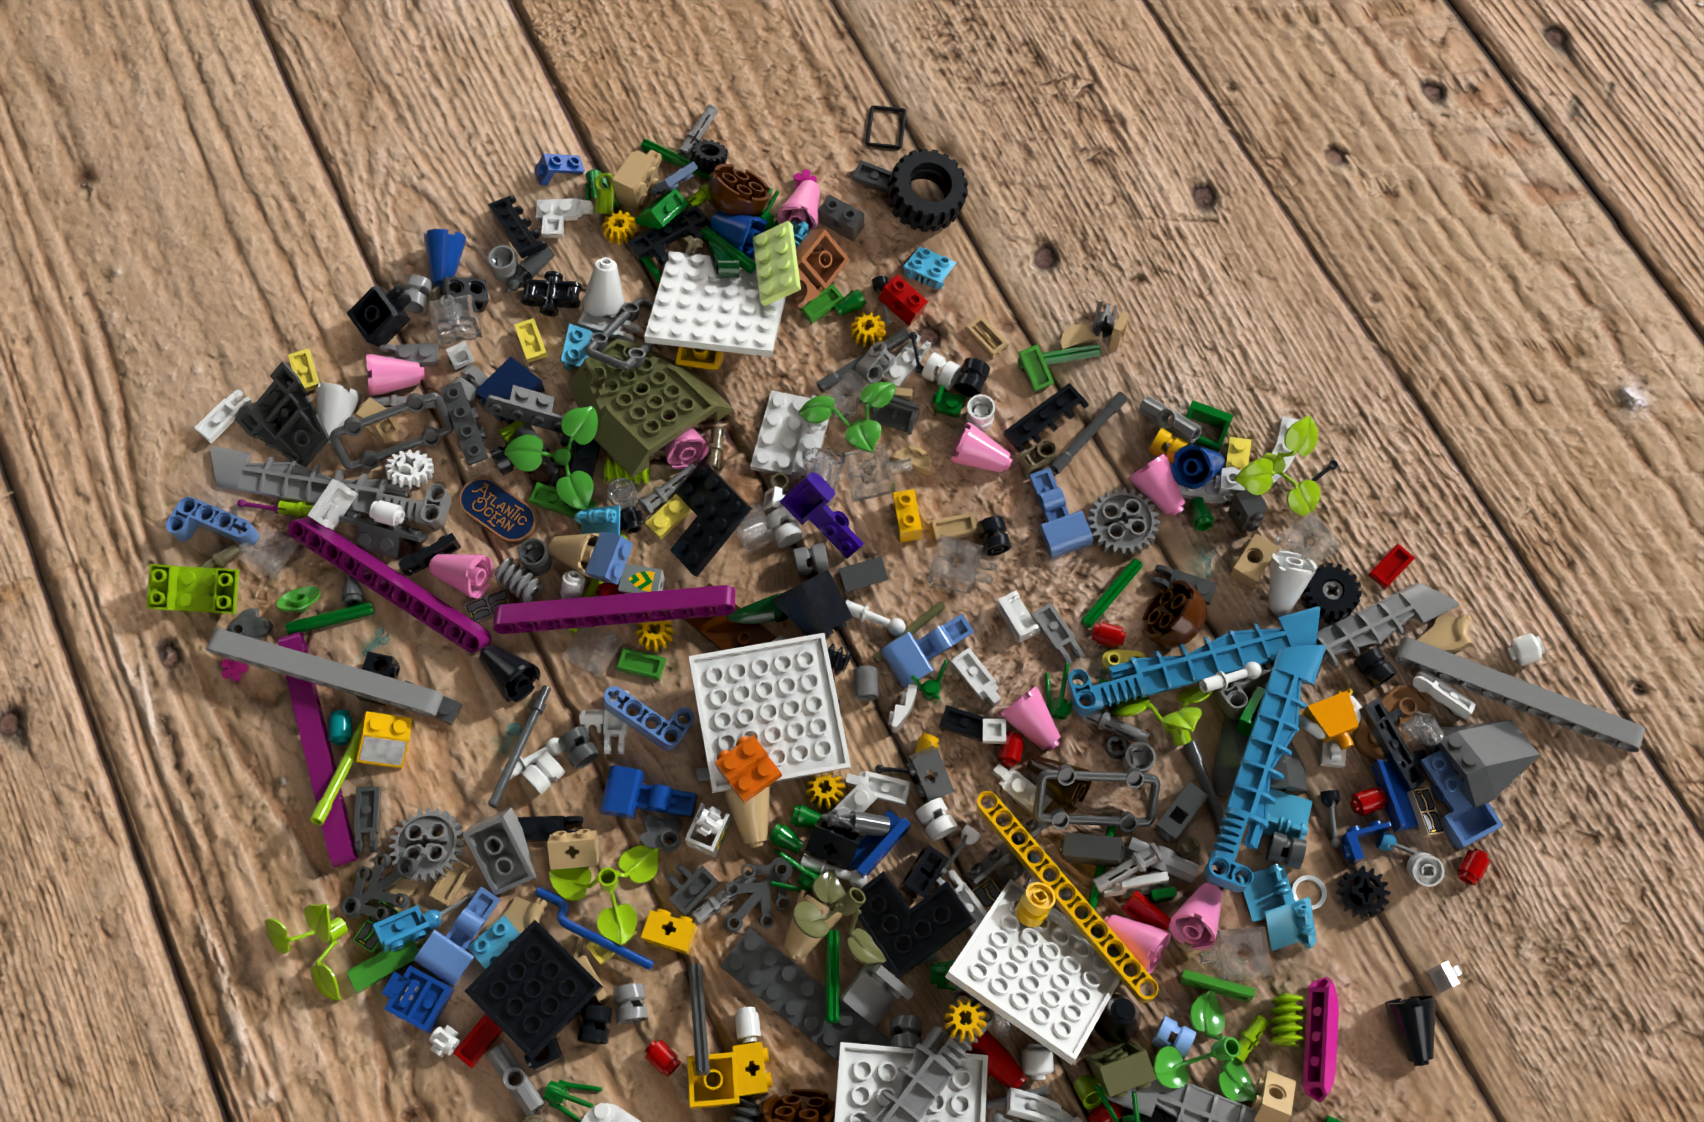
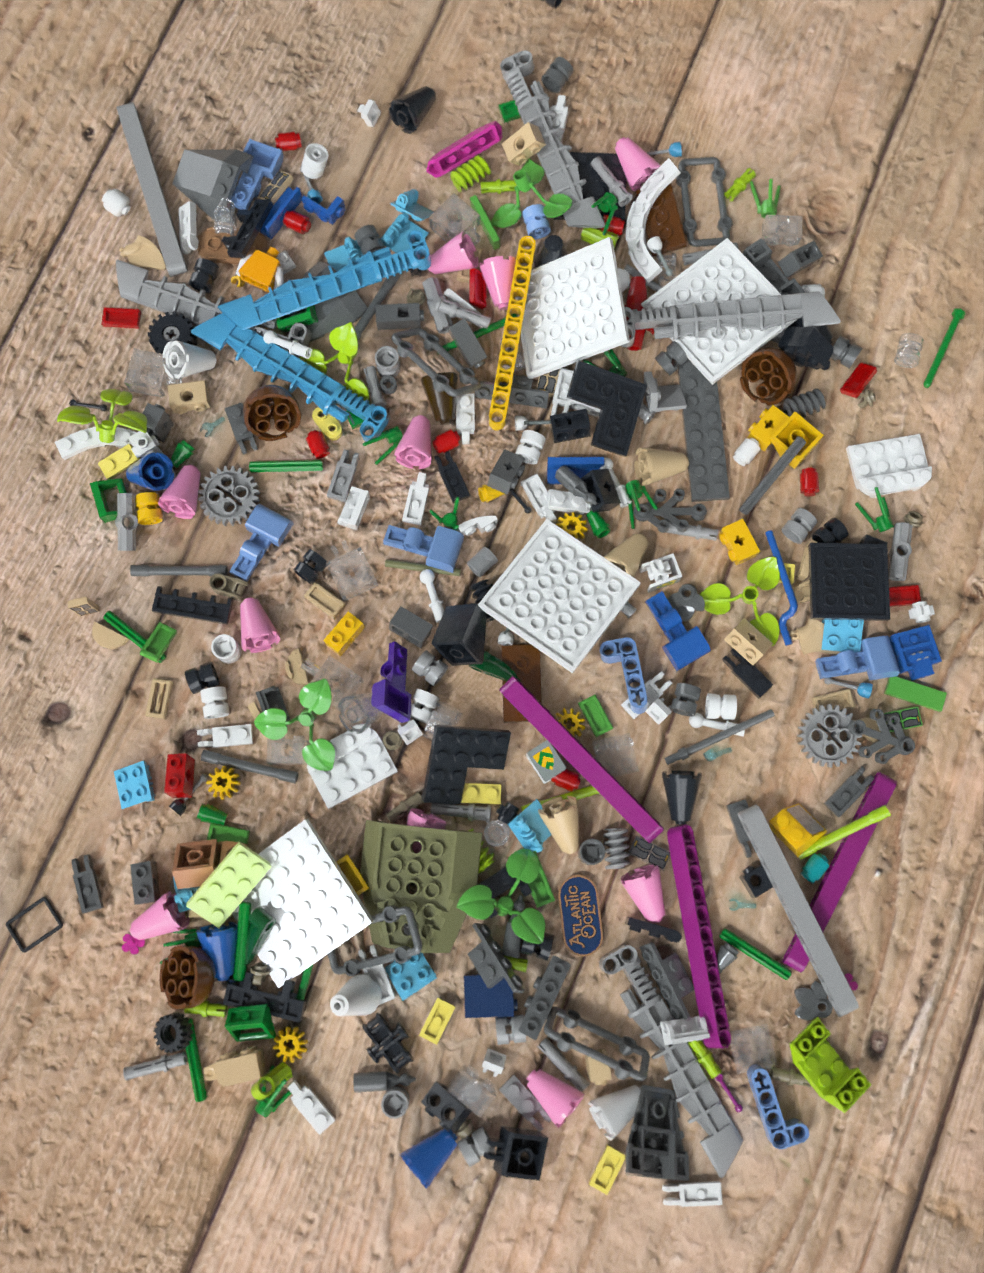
camera: 135 degrees left, 10 degrees up
lime plant [264,904,348,1001] -> none
bright green dish [276,586,321,612] -> none
white brick [369,500,405,527] -> none
dark azure bracket [372,905,430,952] -> none
white gear [385,450,434,489] -> none
light grey slope [463,807,536,896] -> none
black hinge [488,195,548,259] -> none
blue bracket [534,153,585,185] -> none
white plate [541,216,565,238] -> none
white brick [560,571,585,599] -> none
medium blue brick [585,532,633,585] -> none
sand blue plate [651,161,698,197] -> none
dark grey hinge [666,864,719,917] -> none
orange plate [715,735,782,804] -> none
green cone [768,823,804,854] -> none
olive plant [793,870,886,964] -> none
green axle [825,930,839,1024] -> none
light grey piece [855,341,896,383] -> none
black tyre [886,149,968,232] -> none
black hinge [909,332,924,374] -> none
green bracket [932,385,965,418] -> none
yellow gear [944,999,987,1043] -> none
white plate [983,719,1006,744] -> none
yellow wheel [1015,882,1056,928] -> none
olive slope [1085,1041,1156,1098] -> none
dark grey arm [1092,301,1117,338] -> none
green tile [1149,887,1177,904] -> none
white piece [1292,875,1327,910] -> none
hinge [1320,790,1341,848] -> none
black gear [1336,866,1391,919] -> none

